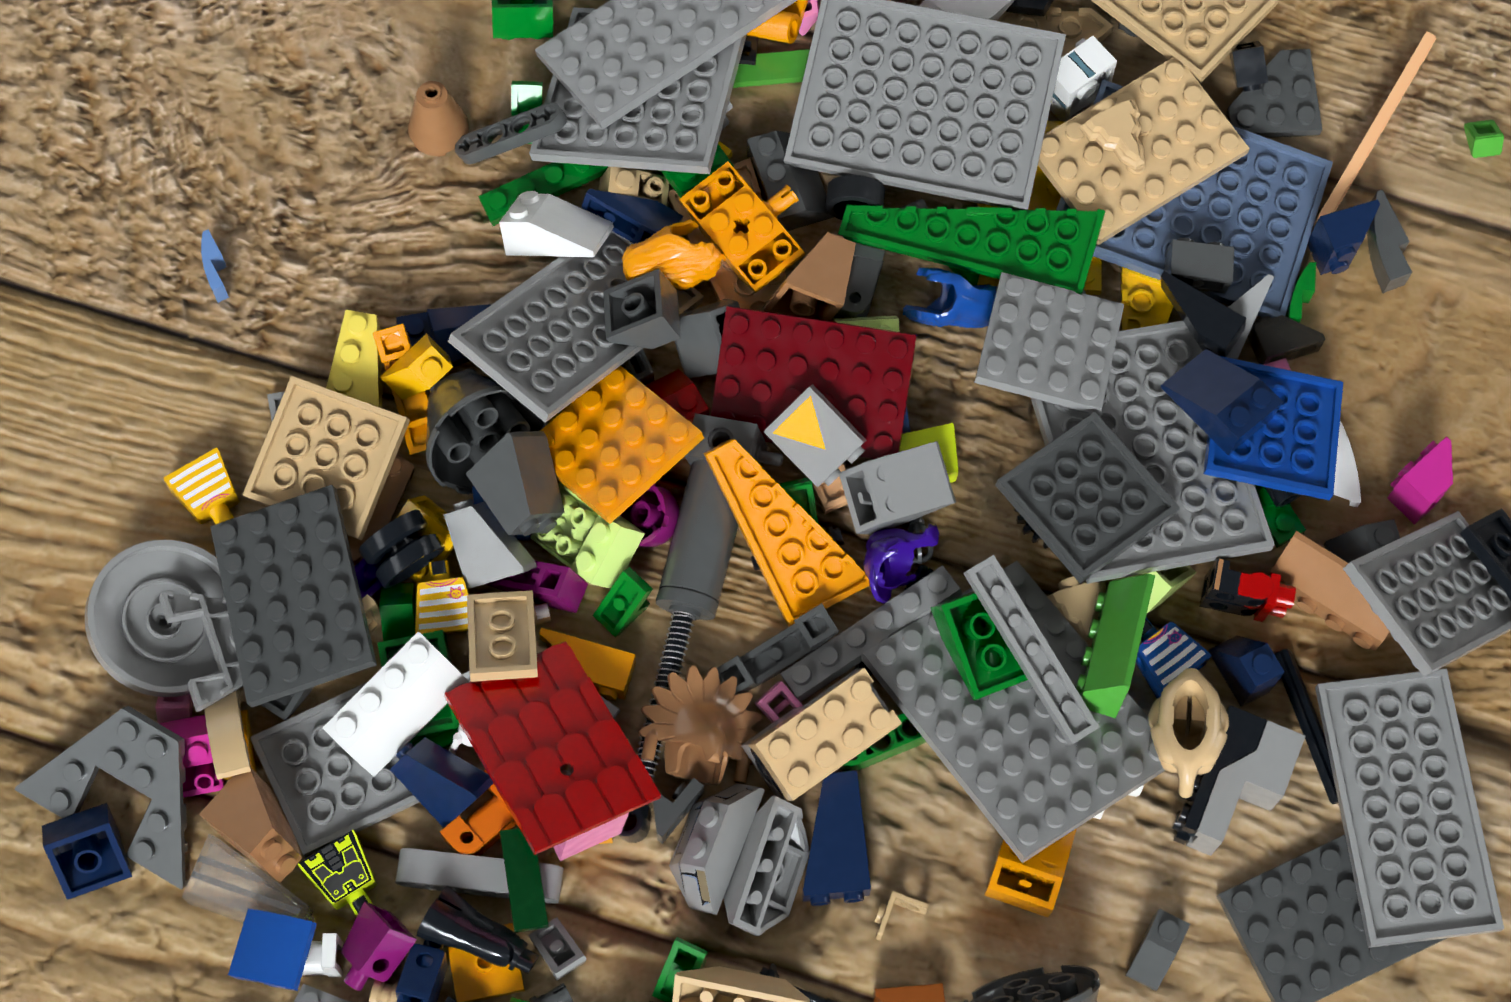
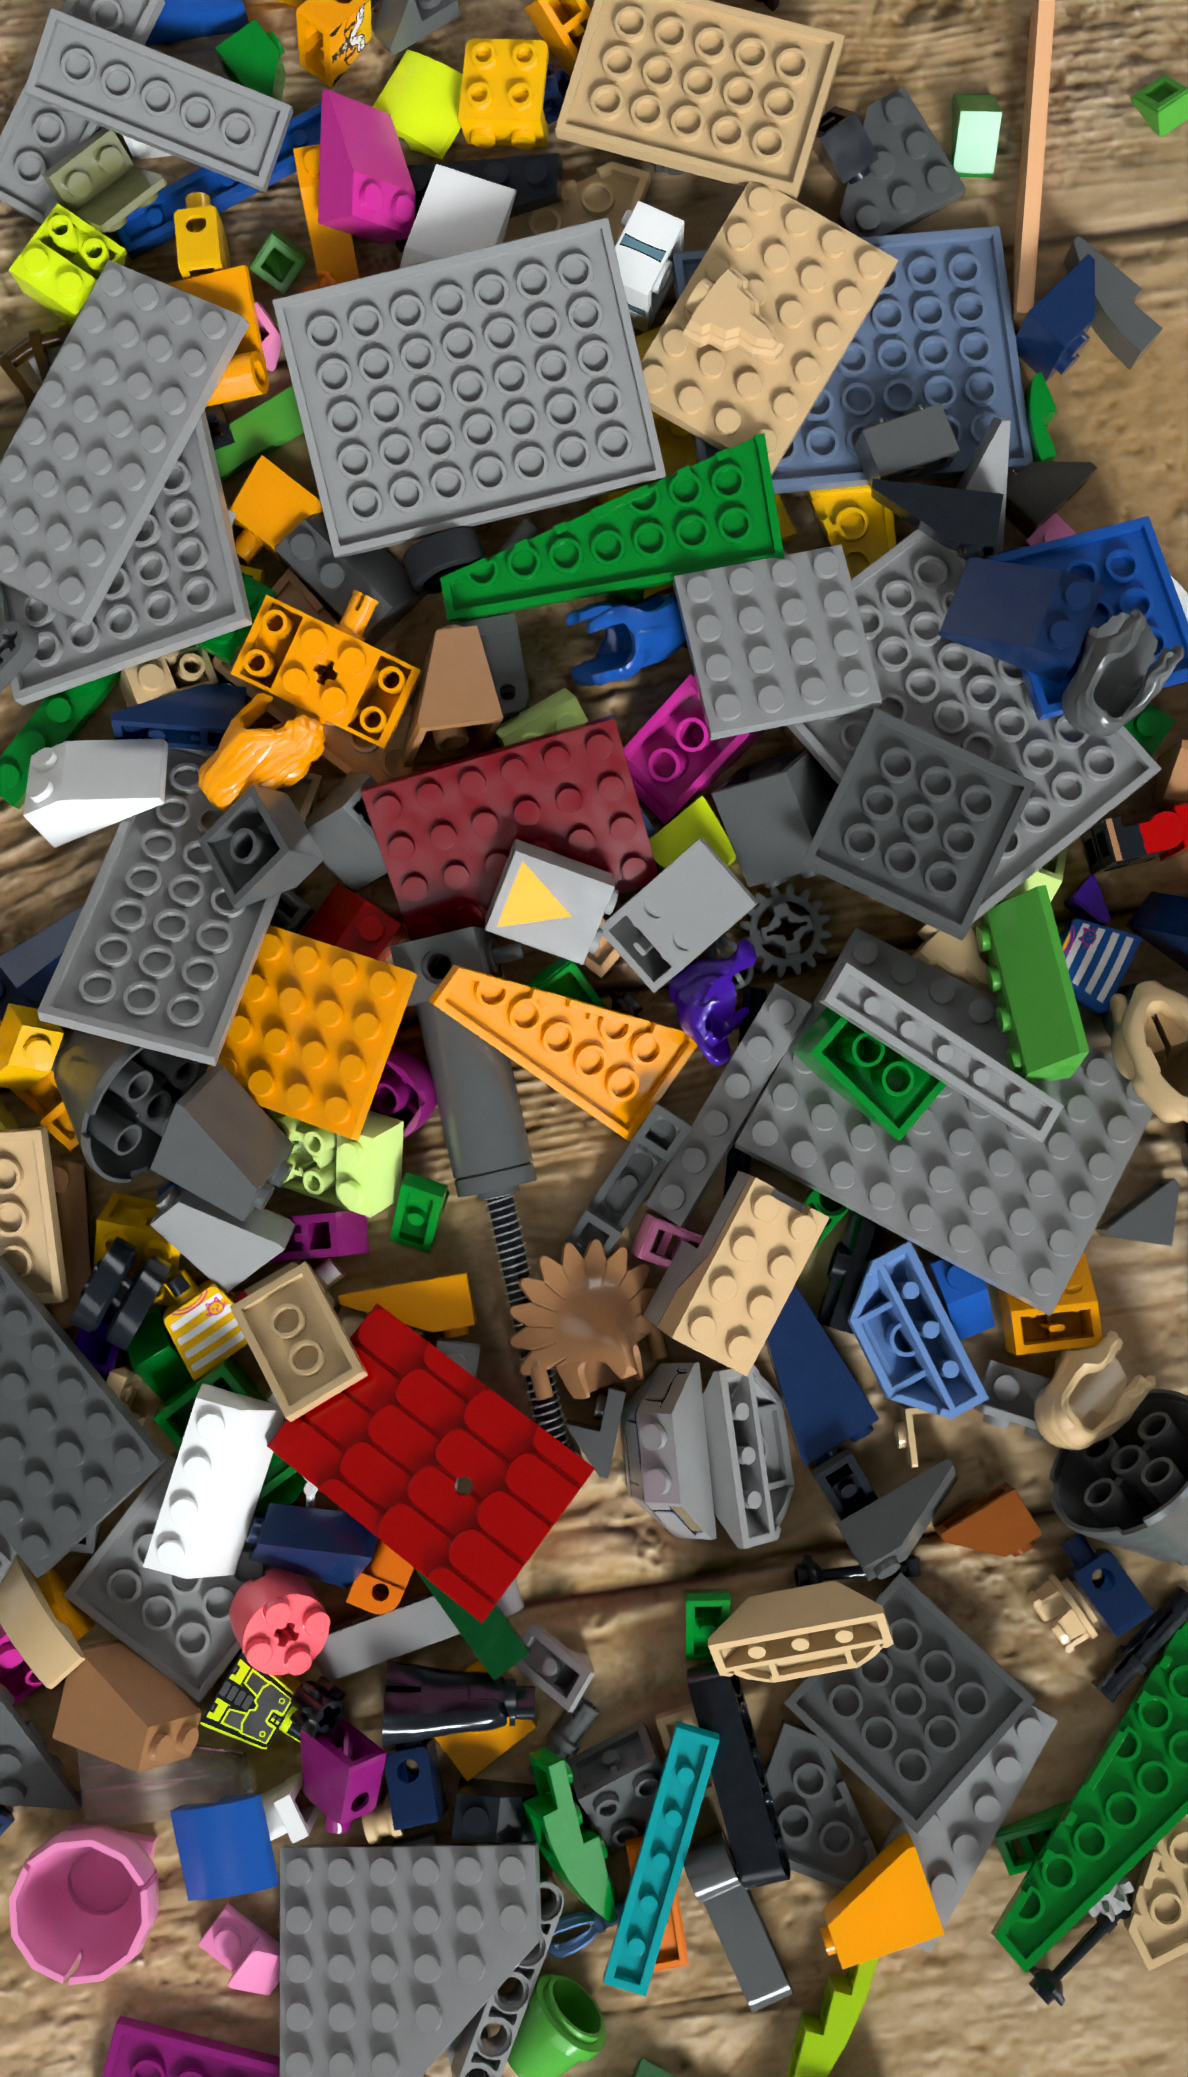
camera: 20 degrees left, 15 degrees up
none -> bright pink plate [9,1822,159,1985]
none -> coral brick [229,1568,330,1675]
none -> light orange torso [230,455,323,565]
none -> black gear [290,1676,346,1738]
none -> dark pink slope [623,673,765,825]
none -> dark grey slope [711,747,829,888]
none -> dark grey gear [739,884,832,978]
none -> black slope [809,1446,879,1521]
none -> black piece [817,1210,886,1334]
none -> dark grey slope [836,1458,958,1581]
none -> medium blue wedge [847,1241,989,1419]
none -> blue slope [922,1256,995,1340]
none -> slope [951,94,1002,178]
none -> light grey bracket [973,1359,1052,1442]
none -> tan hair [1034,1330,1156,1450]
none -> dark grey hair [1062,609,1184,737]
none -> dark purple slope [1063,874,1111,926]
none -> dark grey slope [1095,1178,1180,1246]

